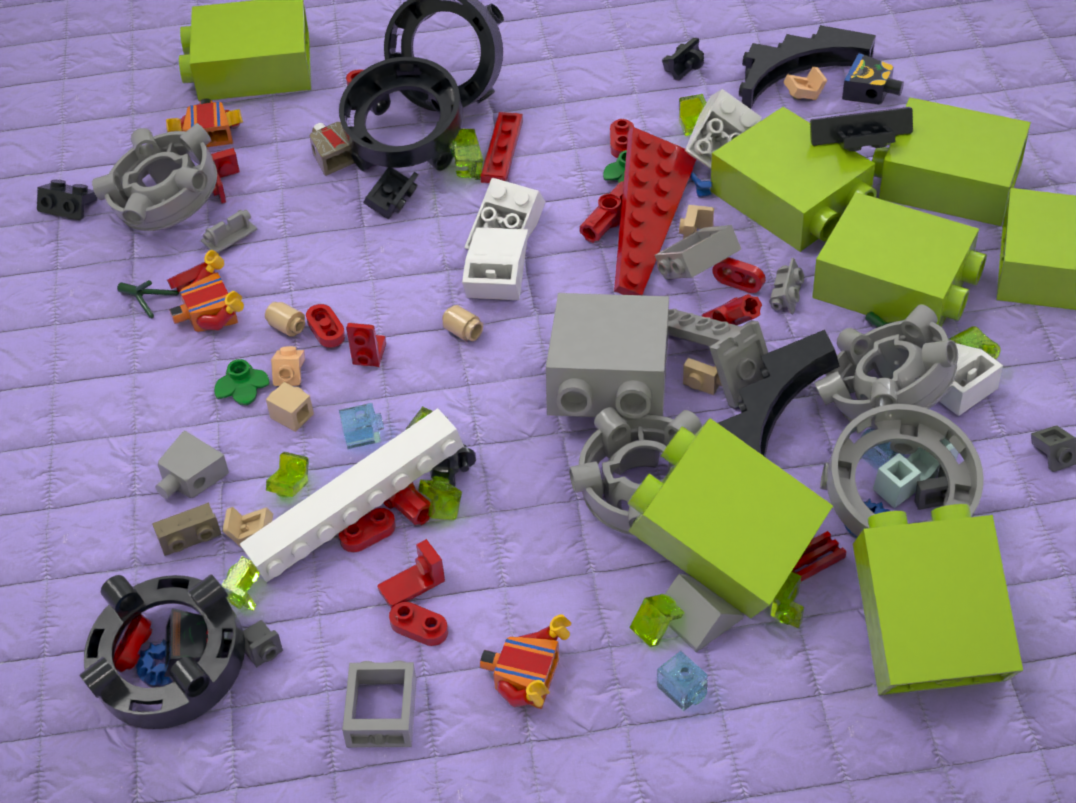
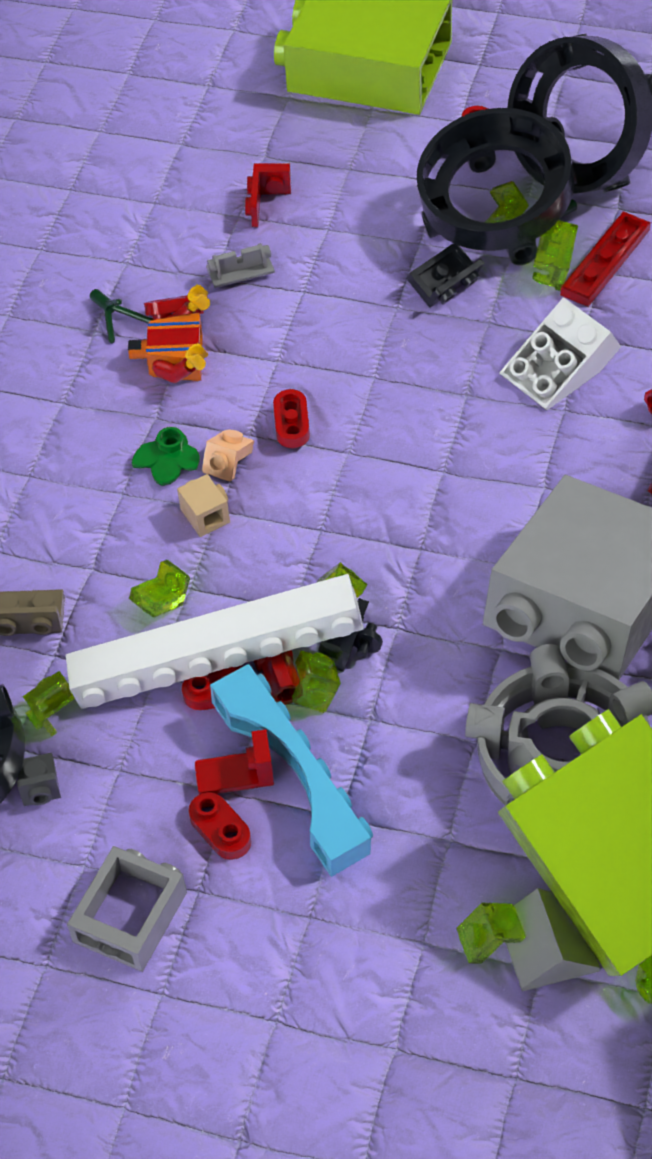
camera: 25 degrees right, 5 degrees up
black bracket [37,179,97,220] -> none
light grey piece [92,123,217,231] -> none
light grey torso [155,430,229,499] -> none
torso [166,98,243,147] -> none
tan bracket [223,507,273,547] -> none
tan brick [265,302,305,337] -> none
dark tan torso [309,122,354,176] -> none
clear light blue brick [339,403,384,449] -> none
red bracket [346,323,386,367] -> none
tan brick [442,305,483,341] -> none
white slope [462,227,528,300] -> none
torso [480,614,571,709] -> none
clear light blue brick [657,651,708,711] -> none
none -> medium azure arch [210,664,373,877]
none -> clear neon green bracket [485,181,529,223]

